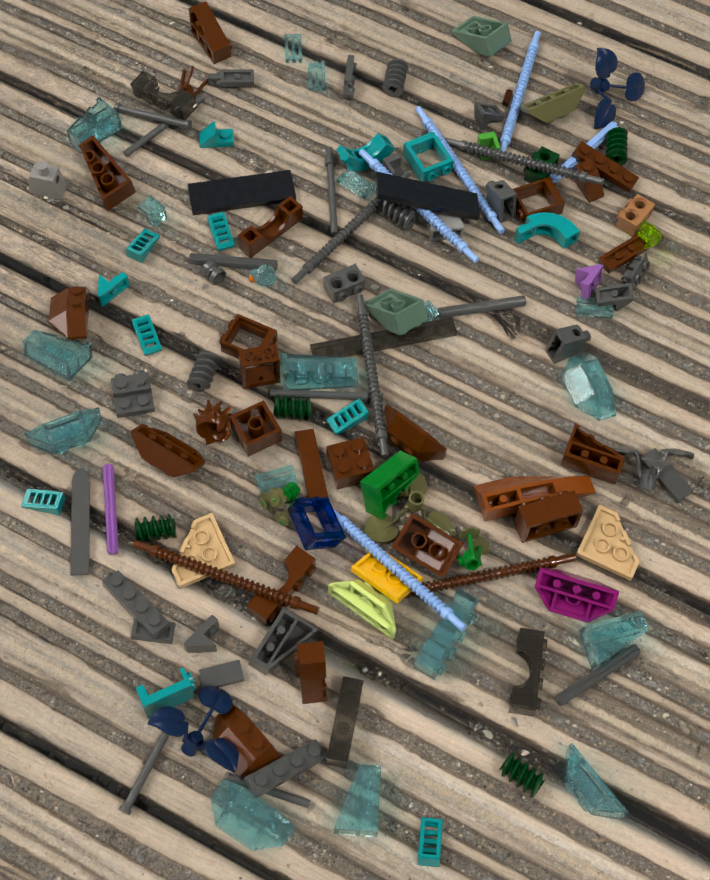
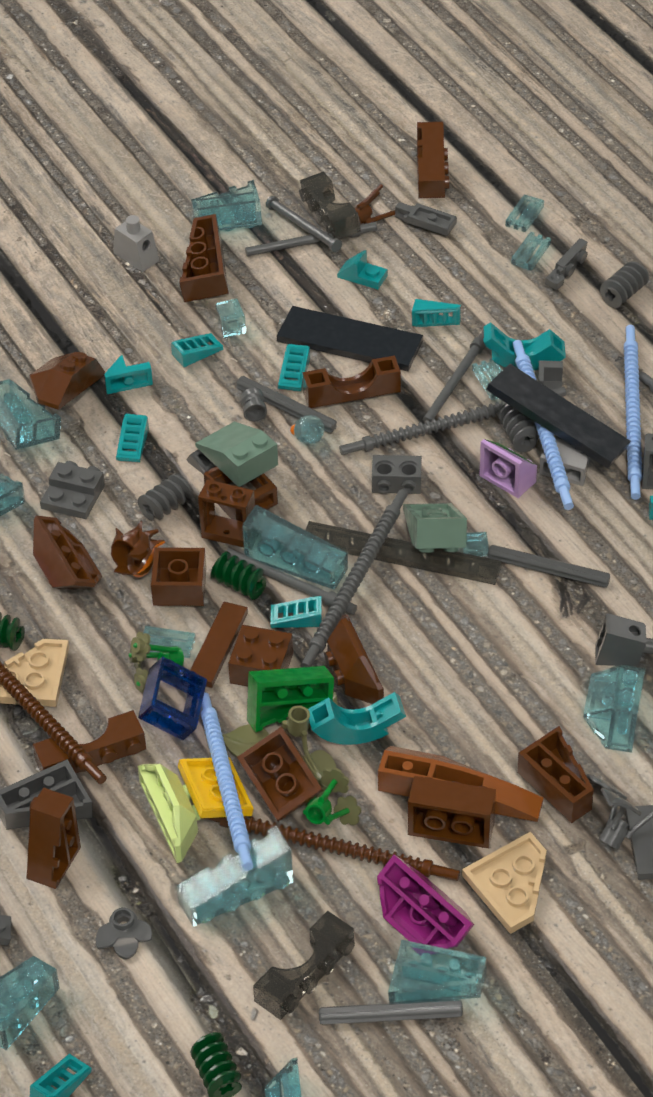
camera: 35 degrees right, 15 degrees down
clear smoke arch [326,676,364,769] -> none
teal window [403,131,454,182] -> none
none -> dark grey plate [96,907,152,959]
none -> dark grey slope [186,449,216,475]
none -> sand green slope [195,421,278,487]
none -> teal arch [308,692,406,745]
none -> teal slope [412,299,461,327]
none -> lavender slope [480,439,537,498]

